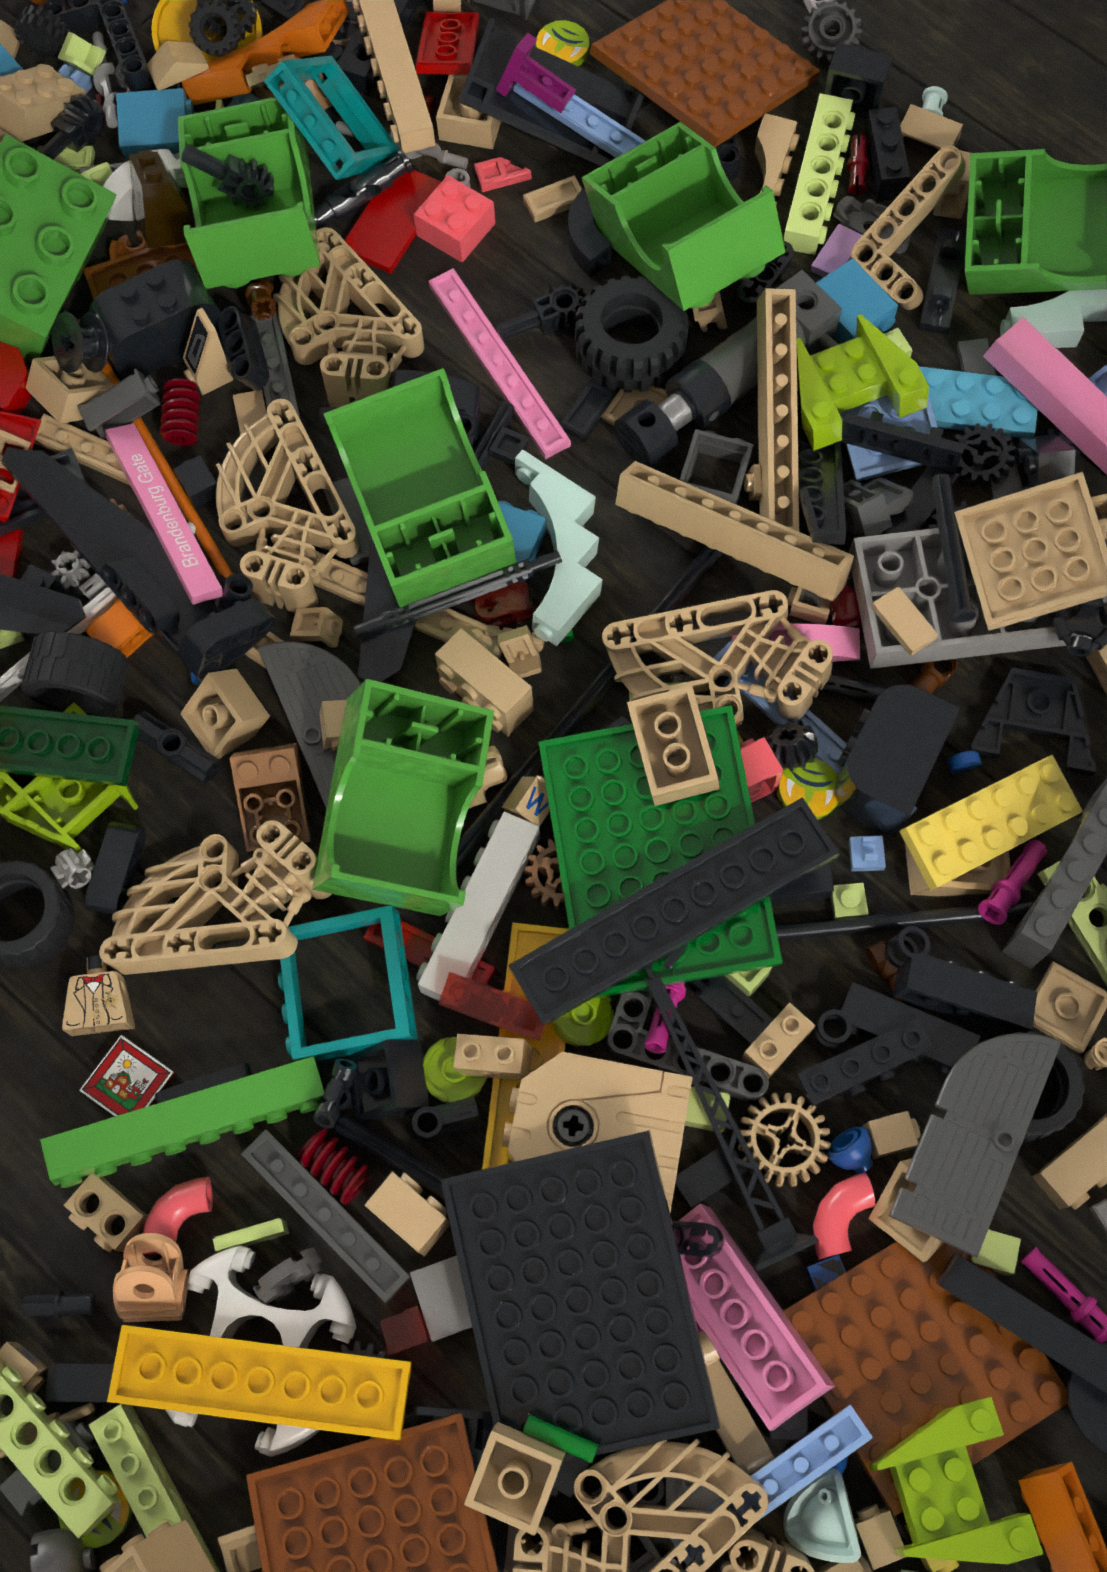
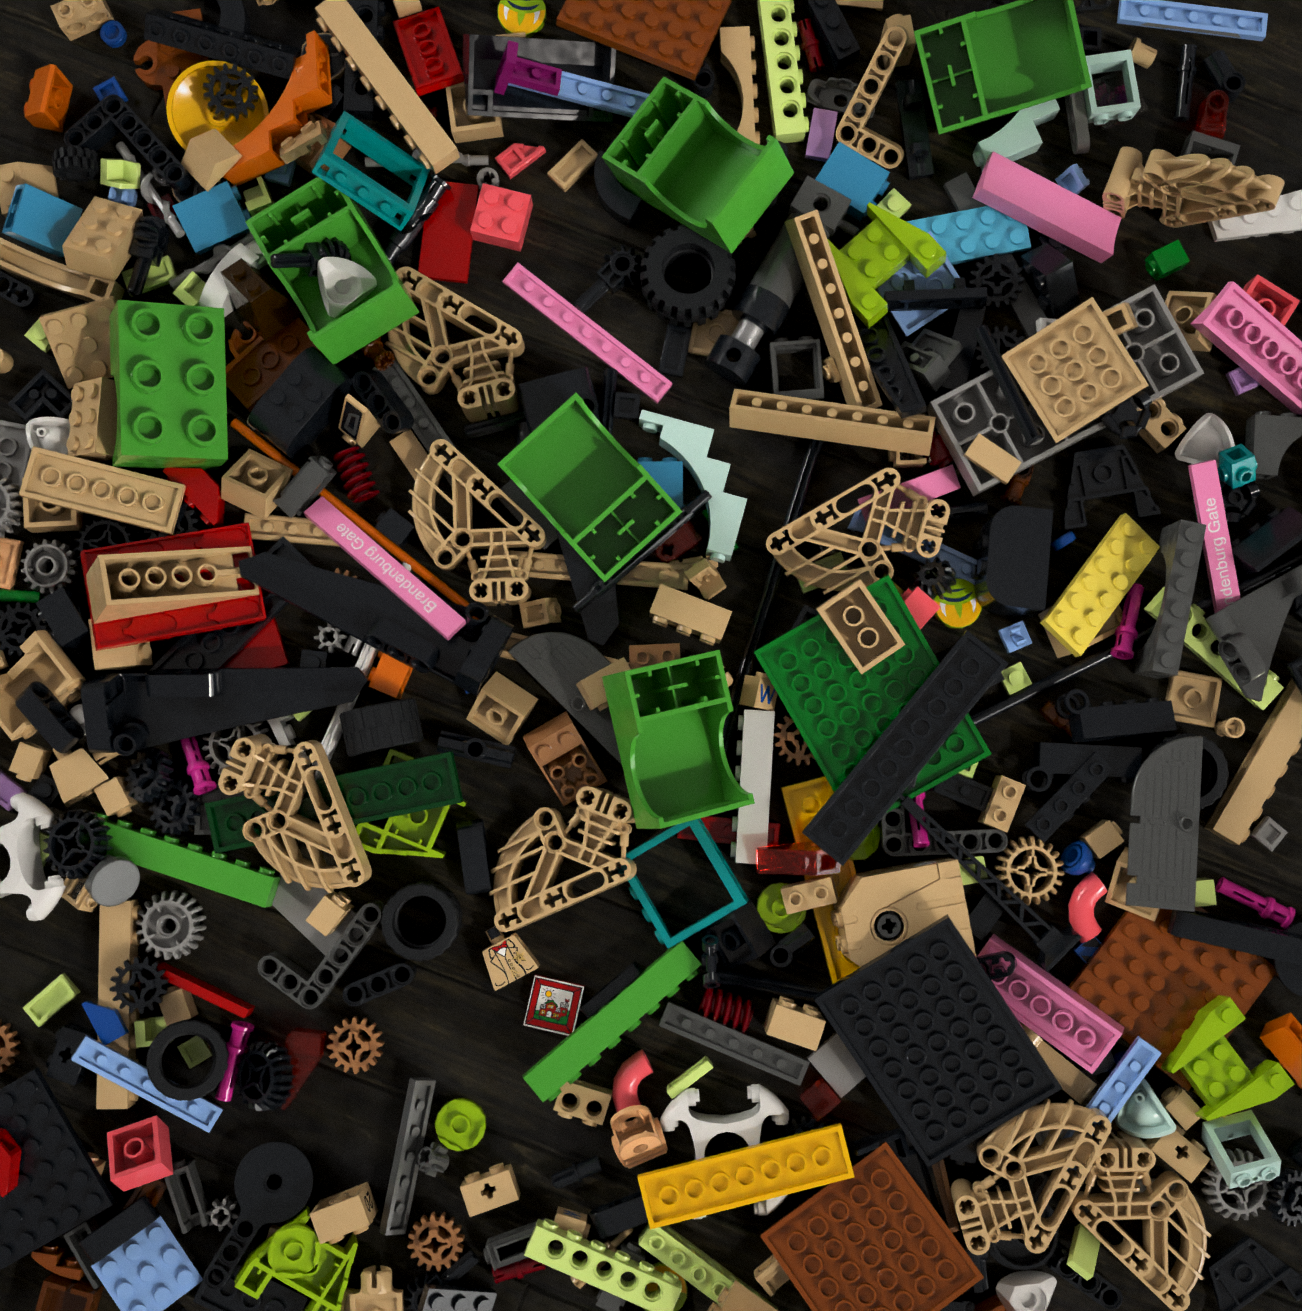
camera: 25 degrees left, 15 degrees up
light grey gear [51,848,95,889] -> none
black piece [52,312,109,373] -> none
black tyre [188,1,242,57] -> none
flat silver plate [253,1248,324,1304] -> none
tan slope [464,1422,566,1536] -> none
green piece [523,1415,599,1463] -> none
none -> white hat [317,257,377,318]

